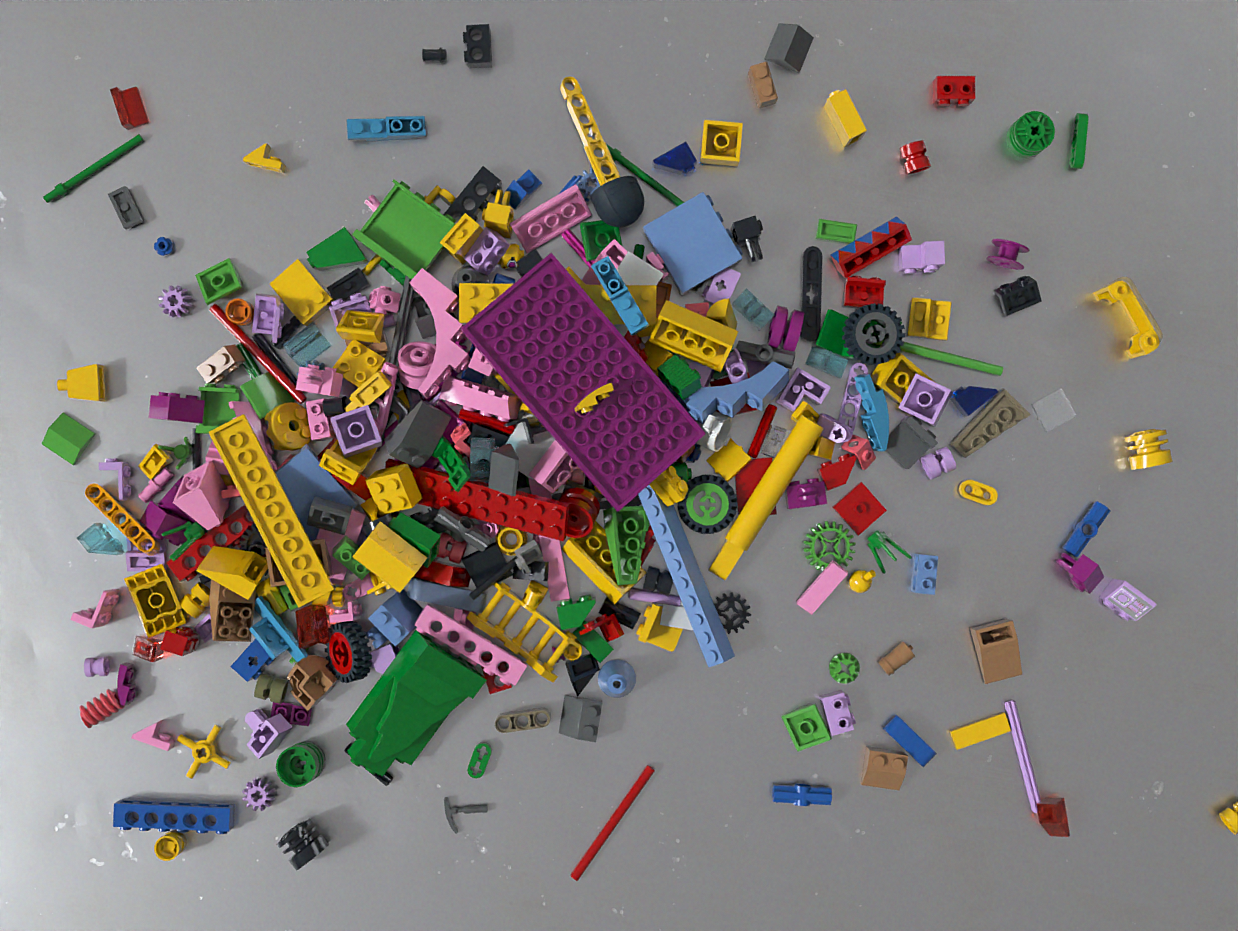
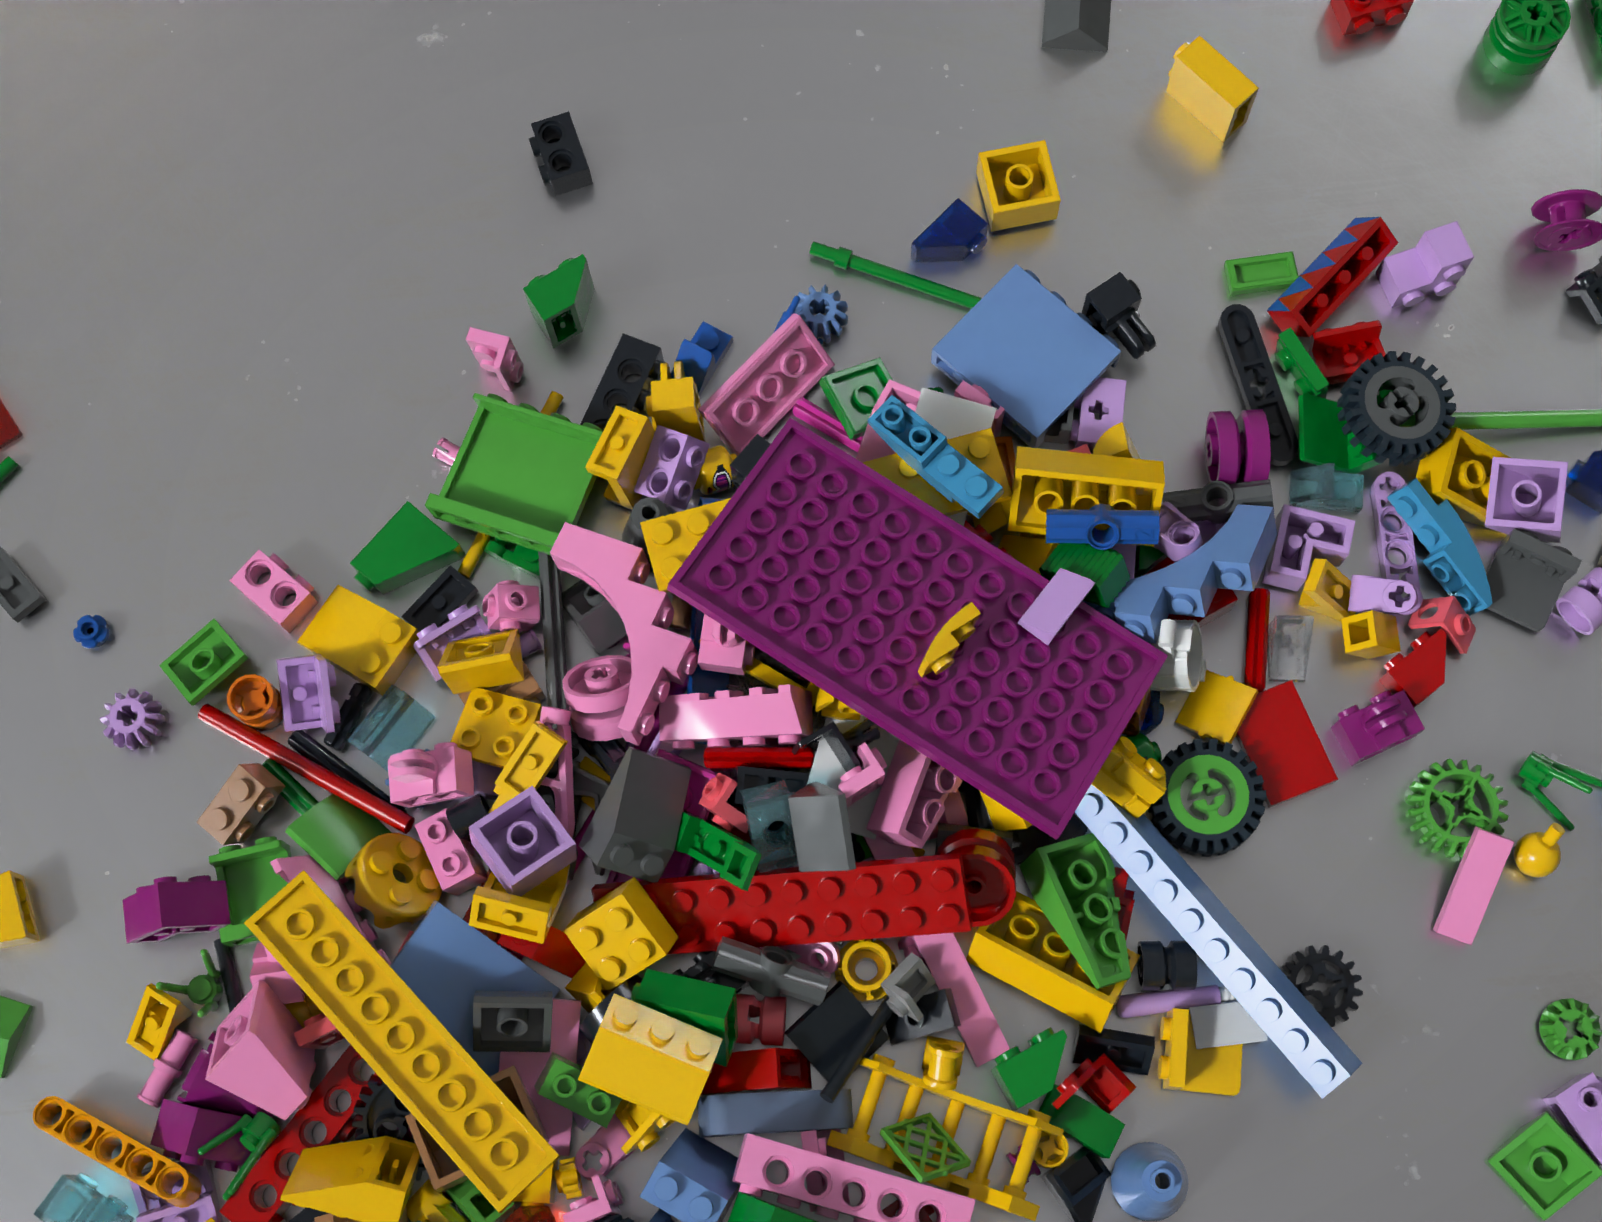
camera: 10 degrees left, 15 degrees down
lavender bracket [99,458,131,501] -> none
yellow slope [243,143,286,173] -> none
dark azure slope [346,116,426,142] -> none
black pin [422,47,447,63] -> none
yellow tile [438,188,456,206] -> none
piece [560,76,645,227] -> none
yellow piece [708,415,824,580] -> none
clear light blue brick [732,288,774,331] -> none
medium nougat brick [748,62,778,108] -> none
red plate [832,482,887,536] -> none
red wheel [900,140,931,174] -> none
yellow slope [908,298,952,341] -> none
none -> bright pink brick [229,550,319,634]
none -> bright pink bracket [466,327,524,391]
none -> green slope [523,254,595,349]
none -> bright pink bracket [837,742,887,808]
none -> bright green window [879,1113,971,1184]
none -> lavender slope [1018,568,1095,645]
none -> blue piece [1046,504,1160,550]
none -> green plate [1275,327,1329,399]

